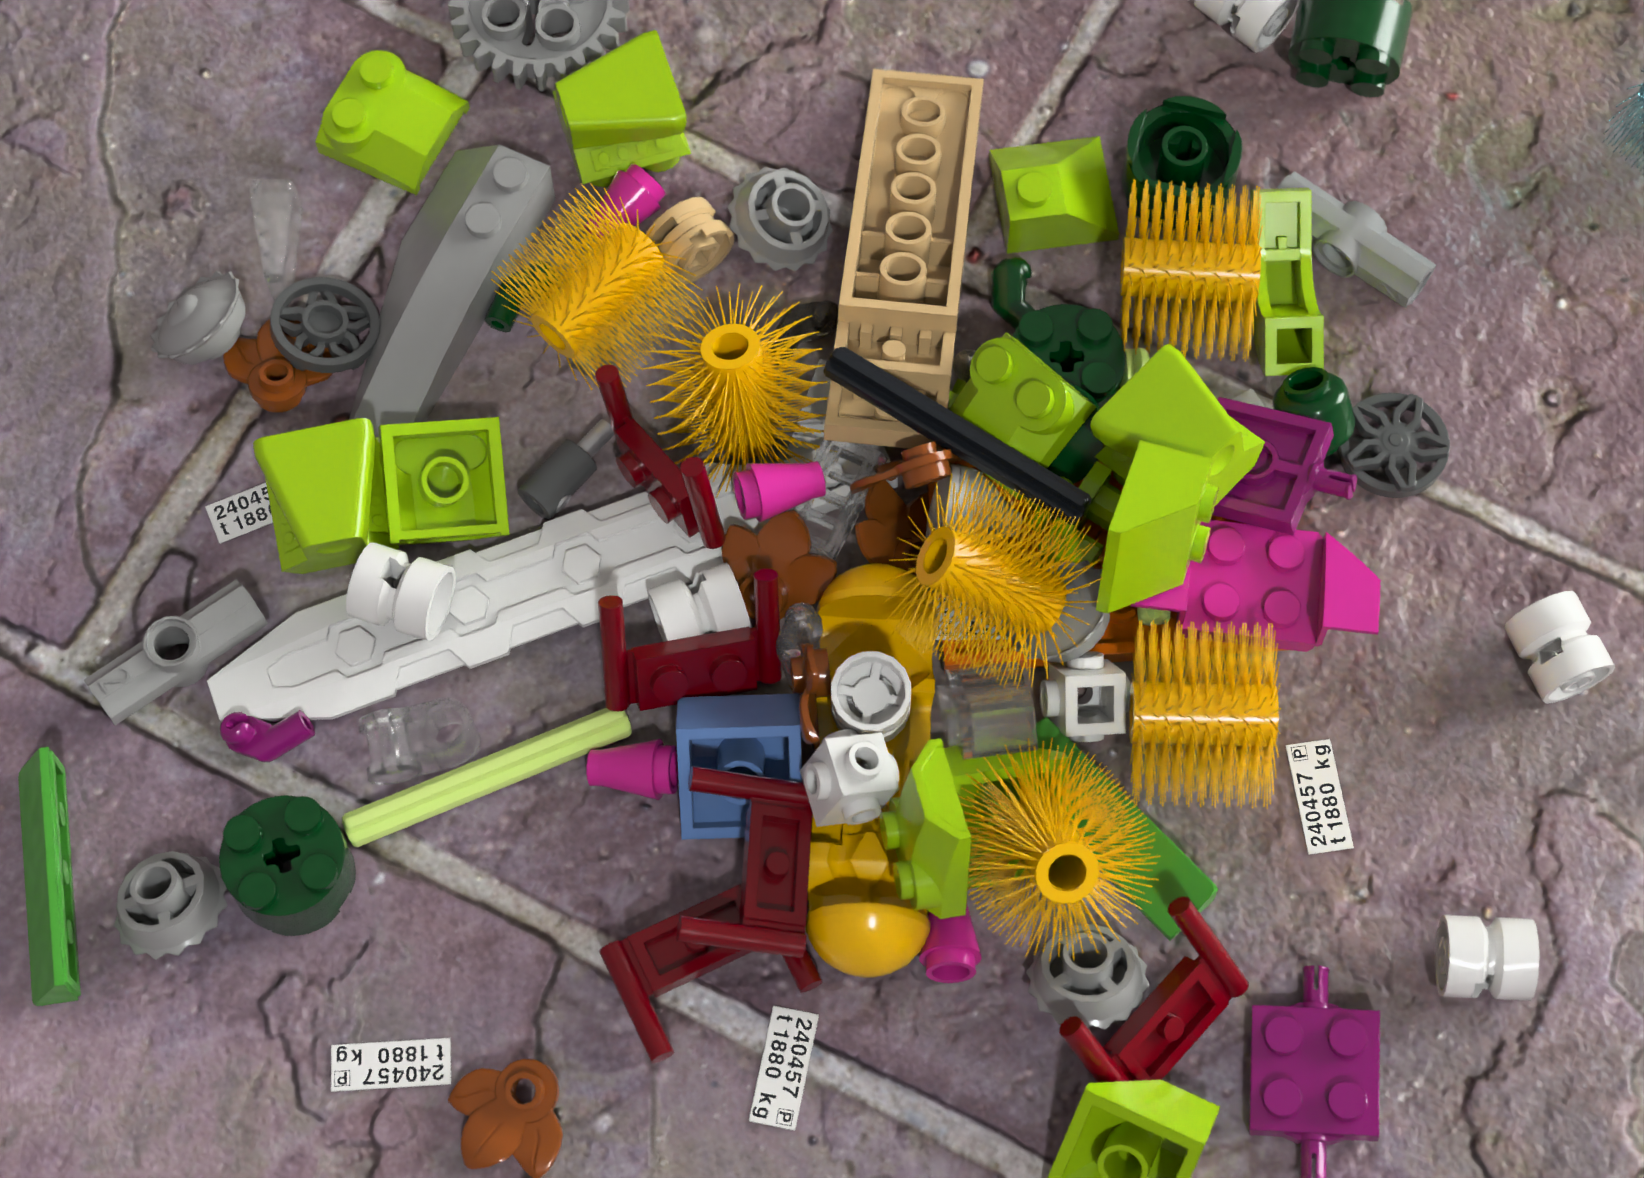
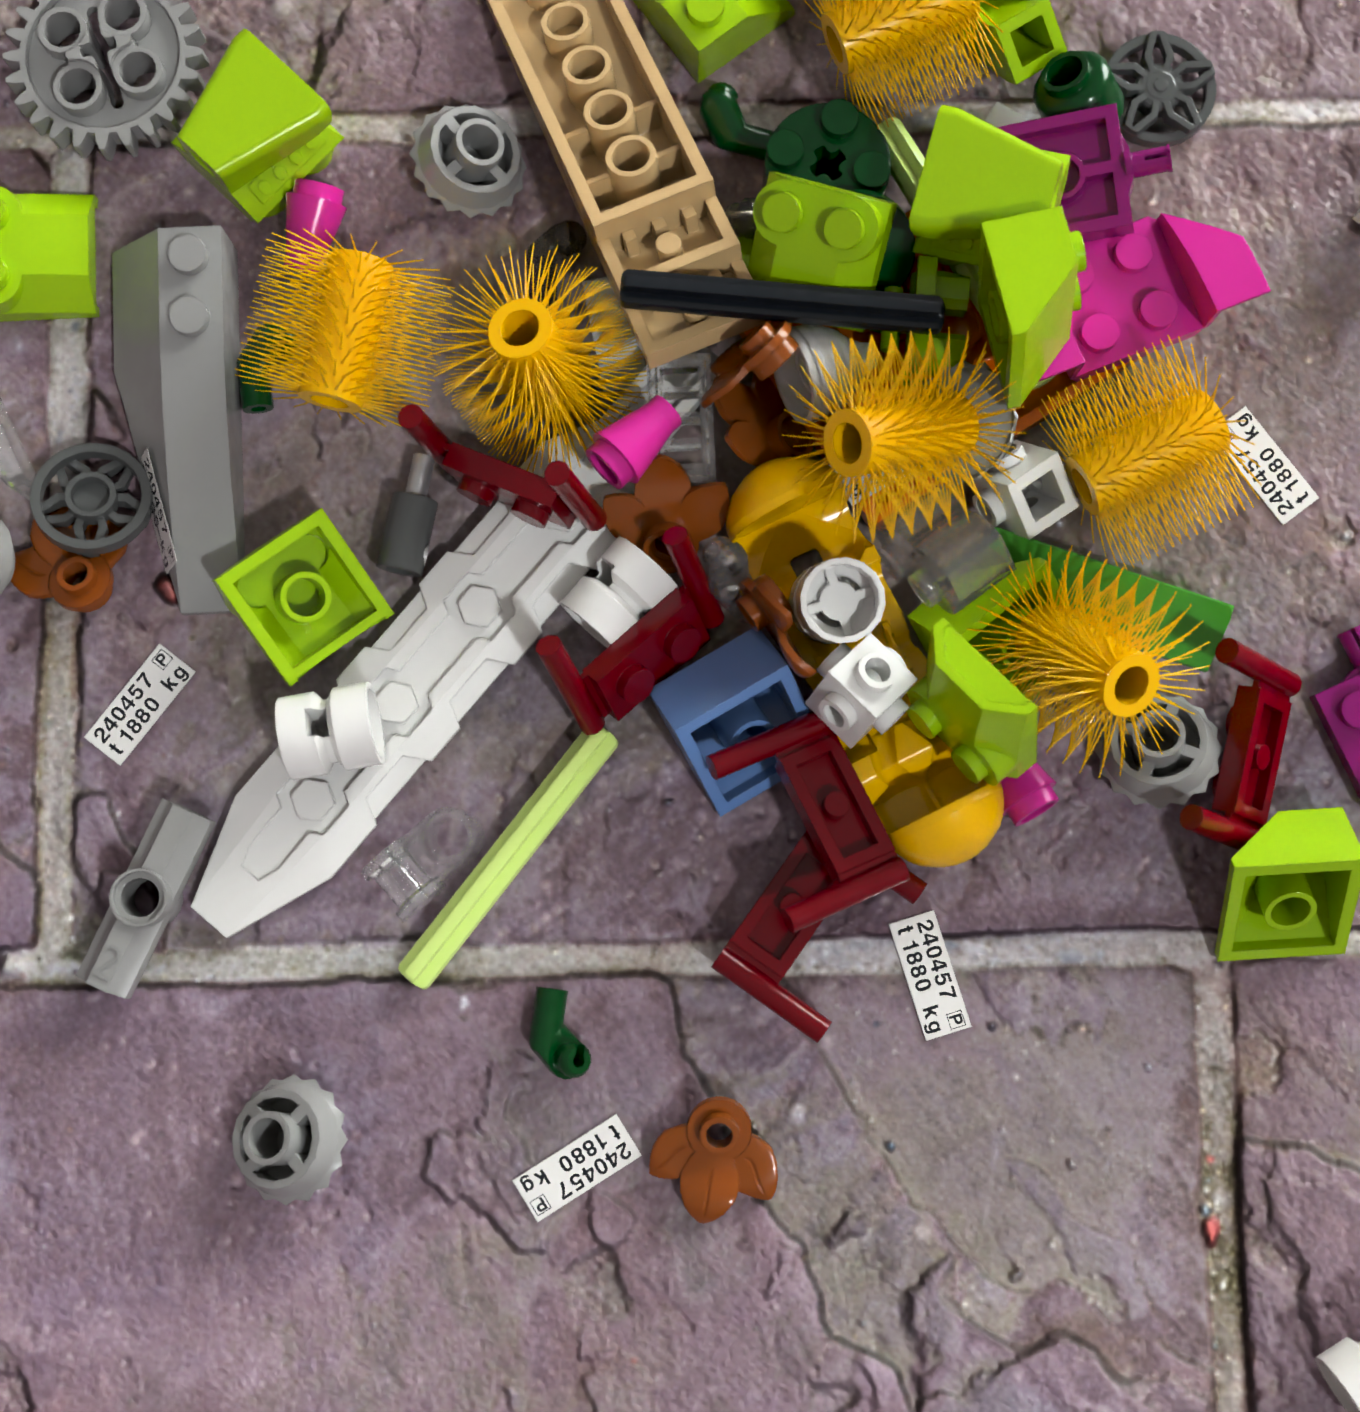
camera: 30 degrees left, 15 degrees up
bright green slope [18,747,81,1006] -> none
dark green brick [219,795,356,936] -> none
magenta arm [220,710,315,762] -> none
lime piece [253,418,399,574] -> none
dark pink cone [586,739,679,800] -> none
tan wheel [646,197,734,286] -> none
none -> white sticker [141,448,177,575]
none -> dark green arm [528,986,591,1079]

